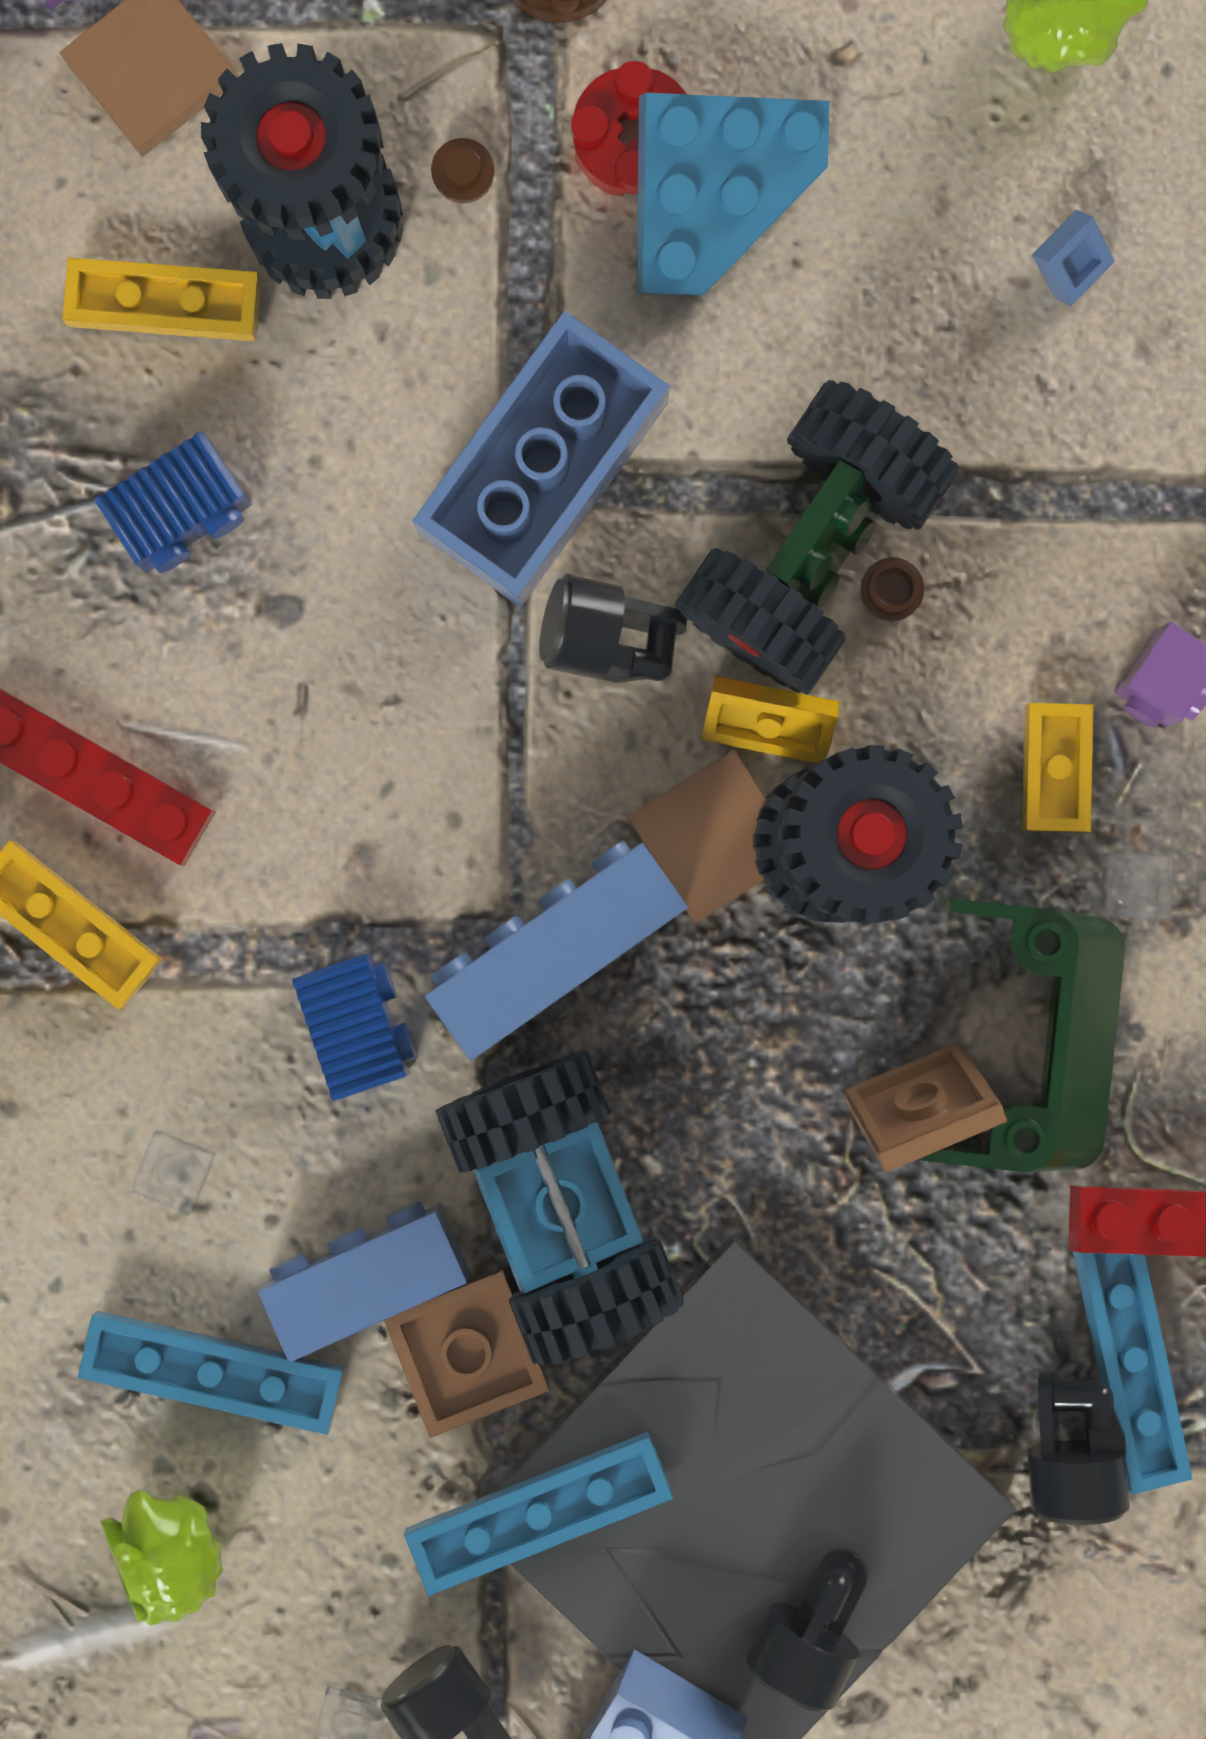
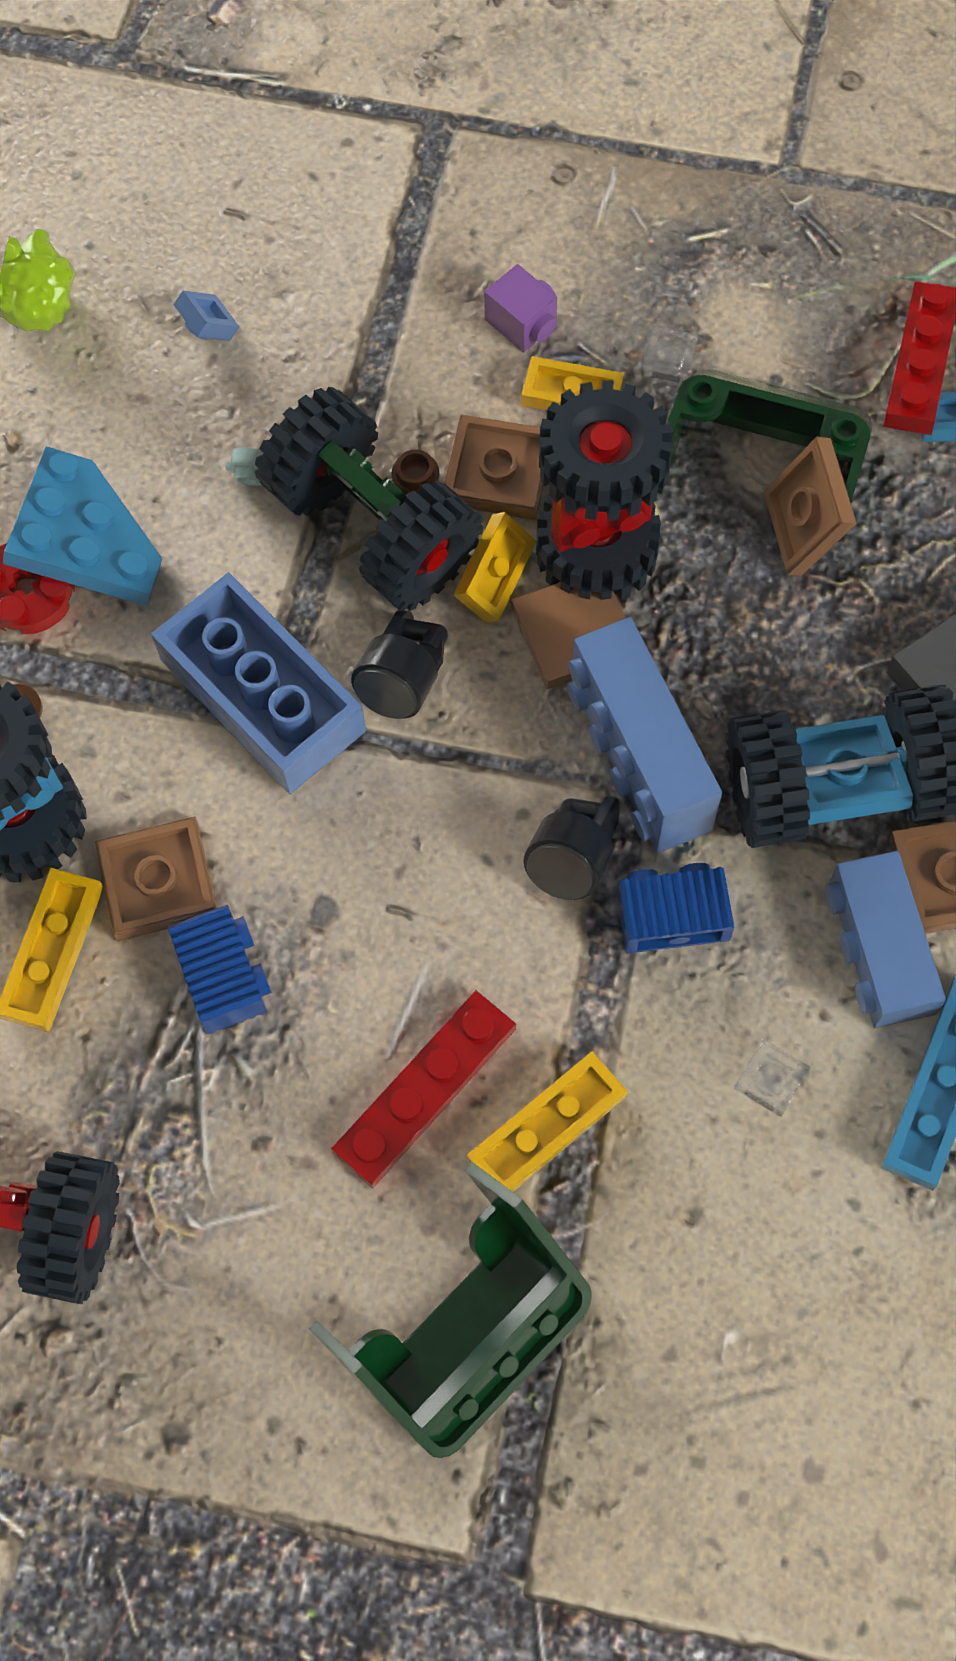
camera: 75 degrees left, 20 degrees down
none -> medium nougat tile [95,816,217,942]
none -> light aqua plate [225,447,264,486]
none -> medium nougat tile [445,415,544,520]
none -> black piece [523,796,620,900]

